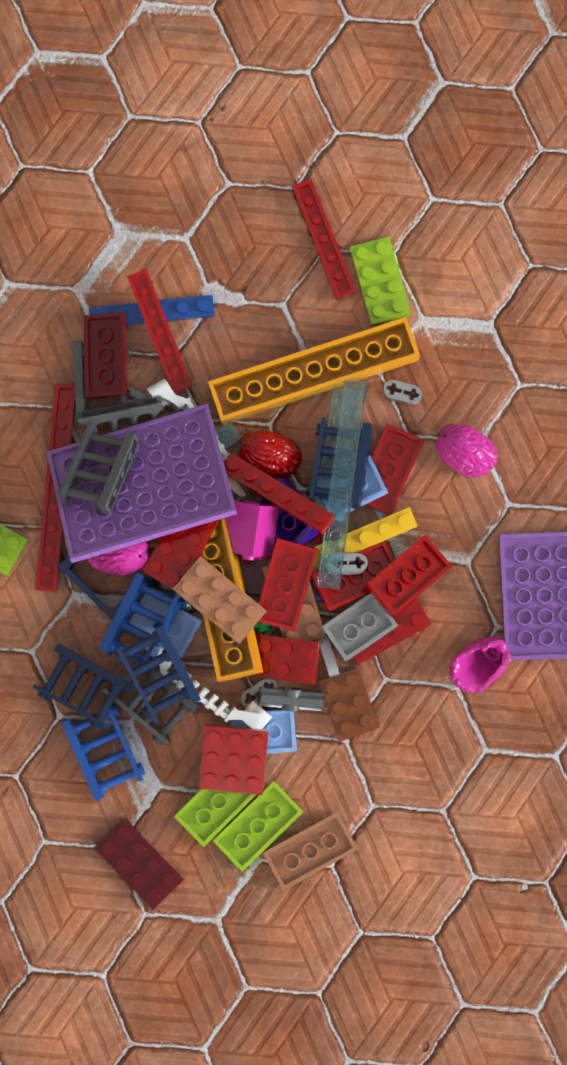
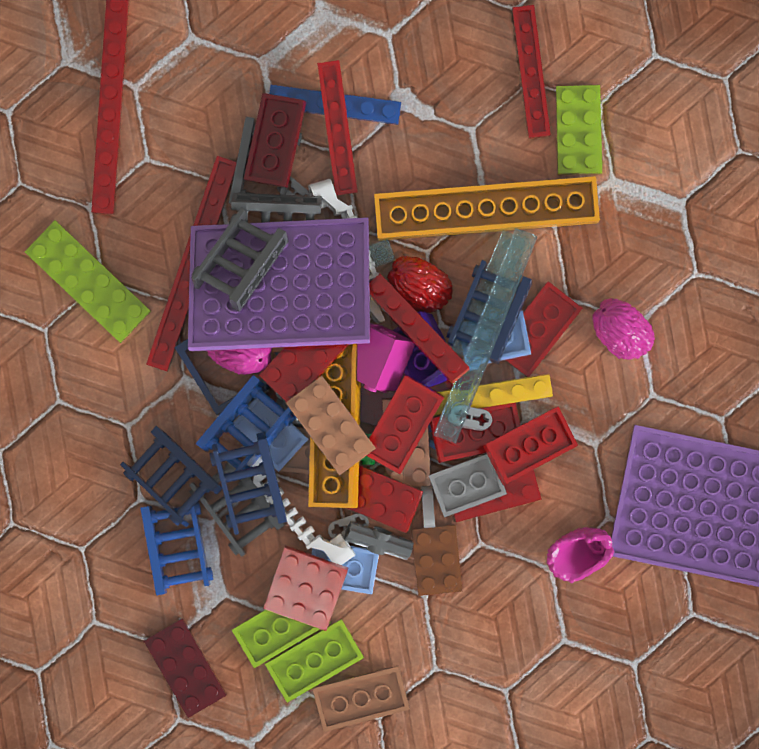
camera: 20 degrees right, 5 degrees up
light grey beam [383,380,422,405] -> none

